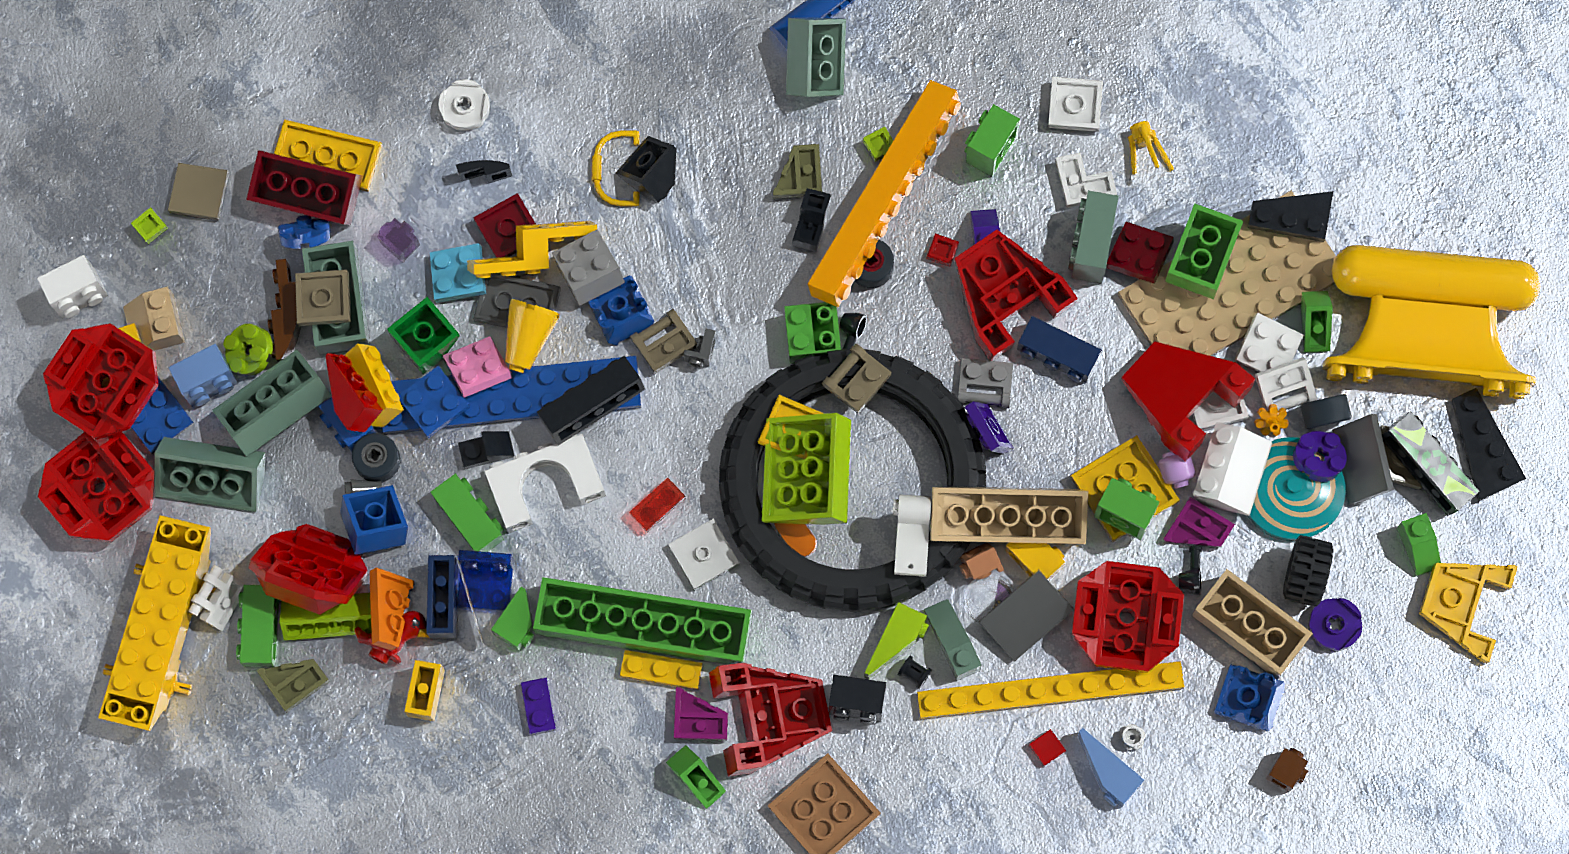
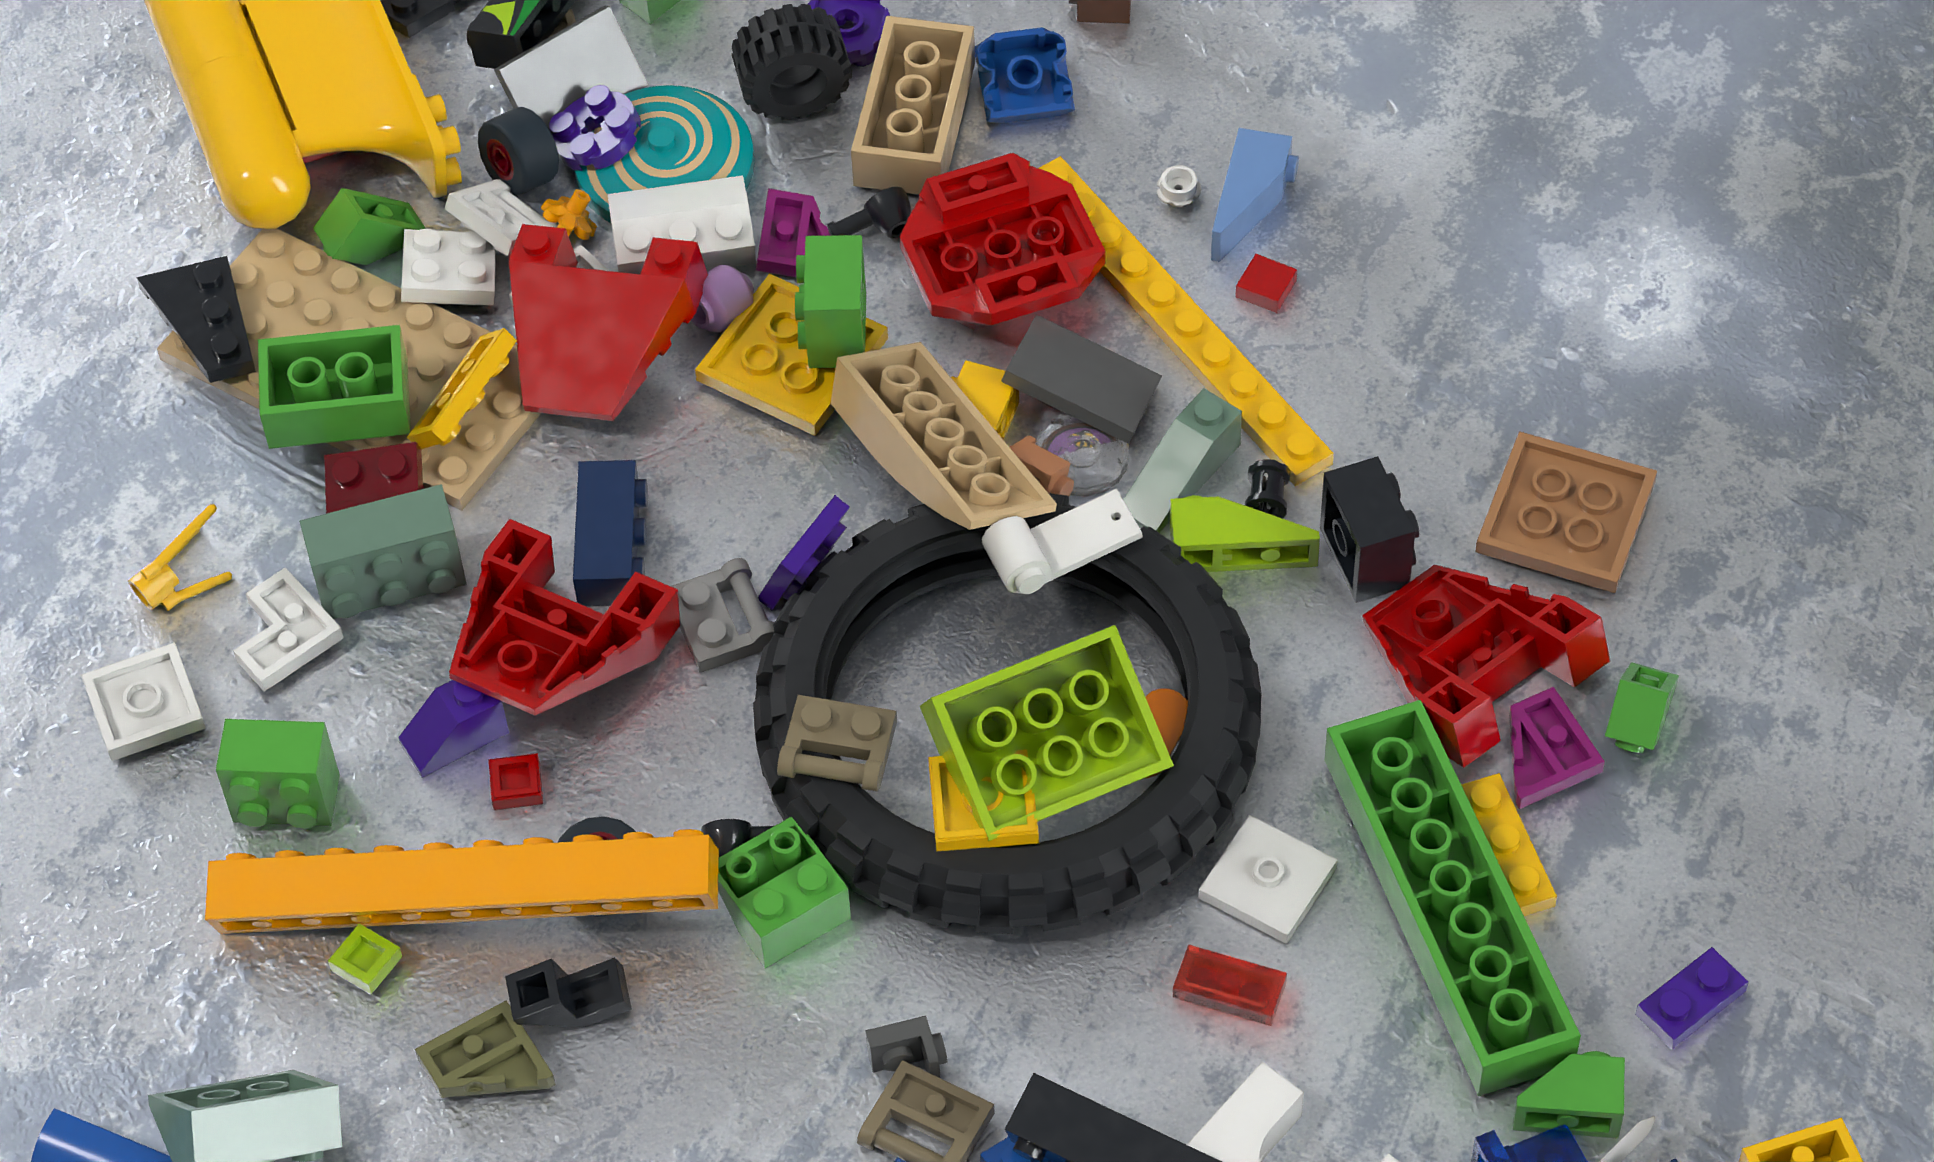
camera: 120 degrees left, 20 degrees down
none -> yellow plate [407,328,517,449]

